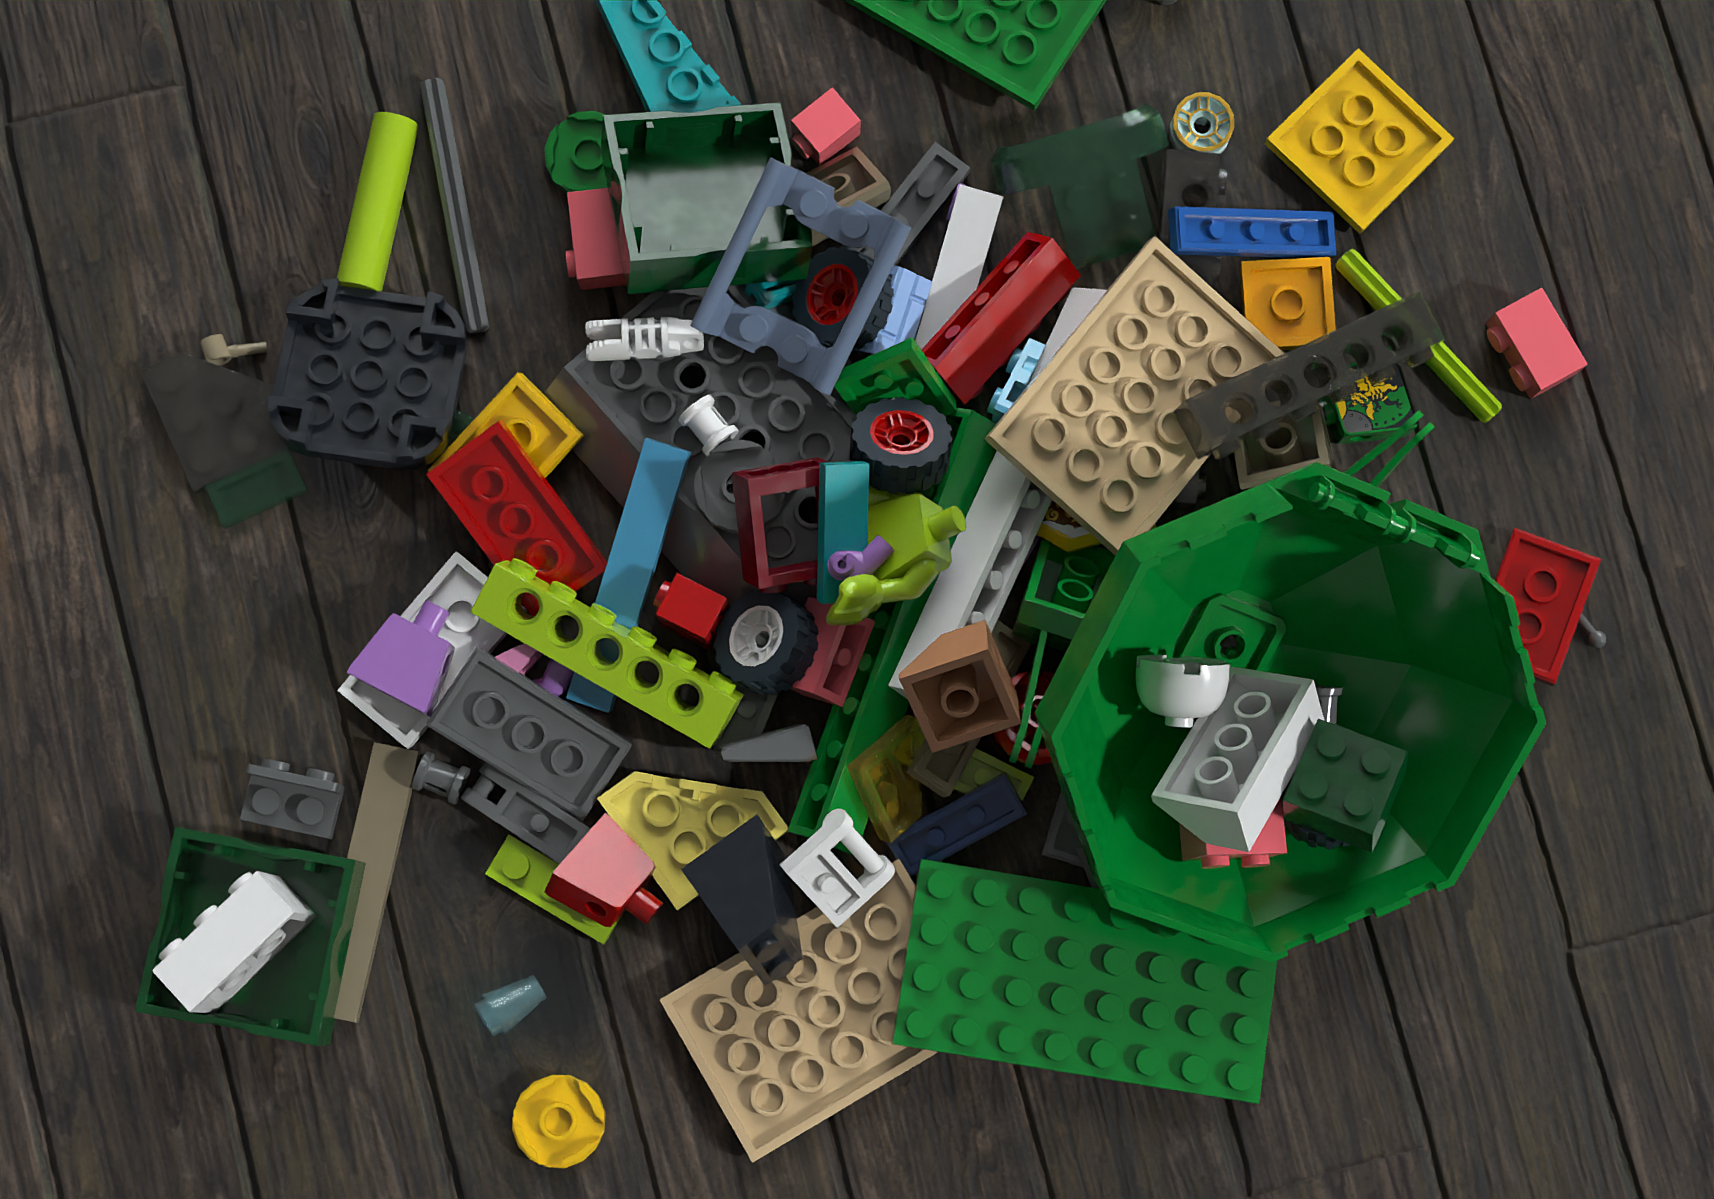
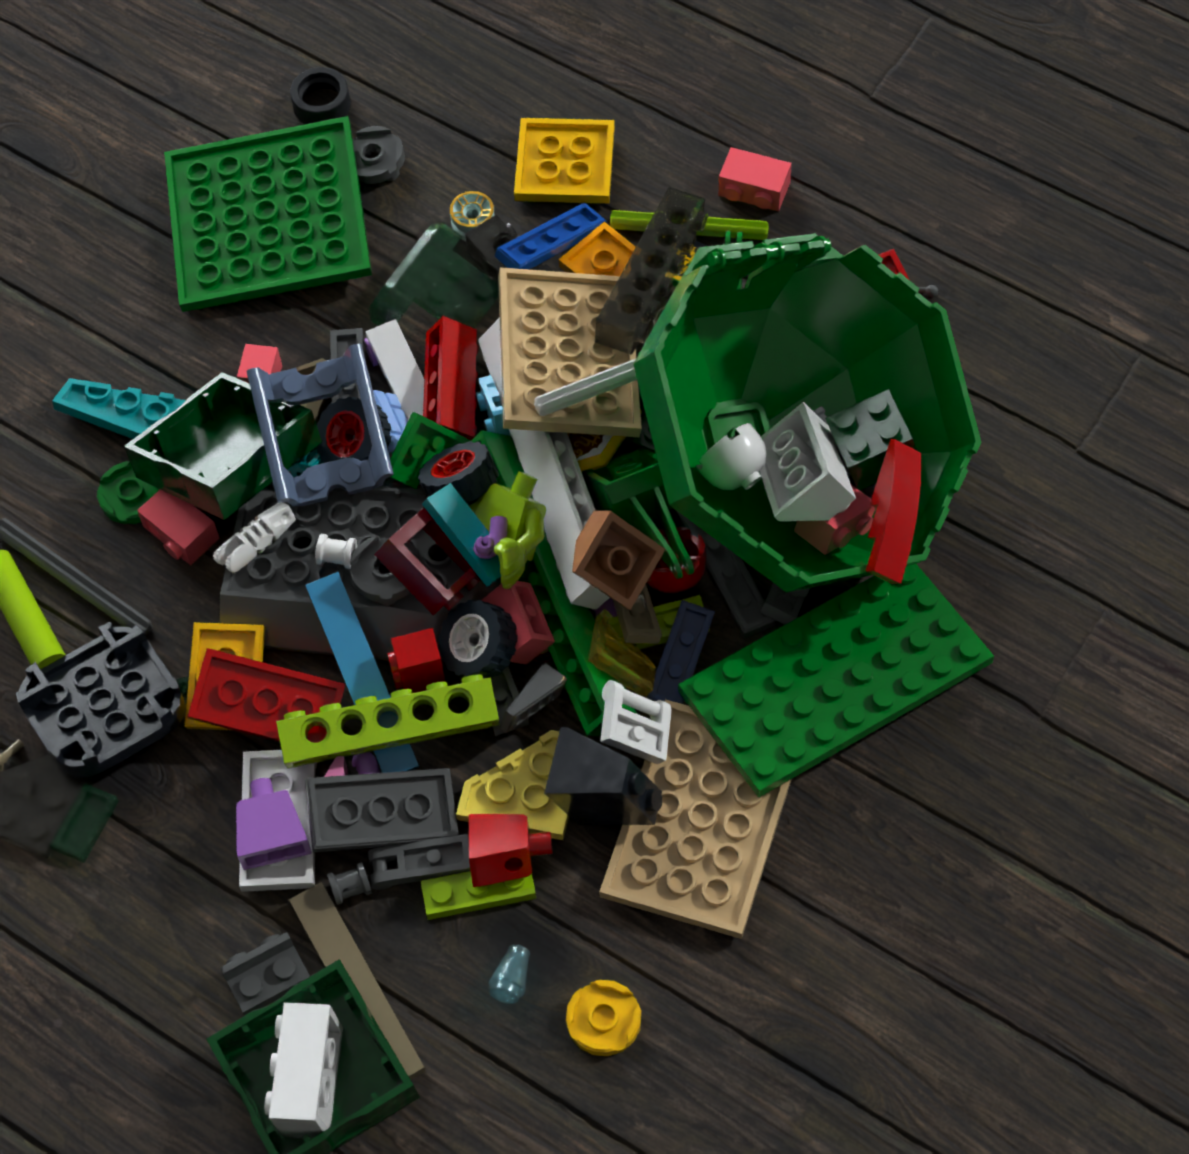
camera: 35 degrees left, 20 degrees down
none -> white axle [534,359,637,416]
none -> red slope [865,439,921,584]

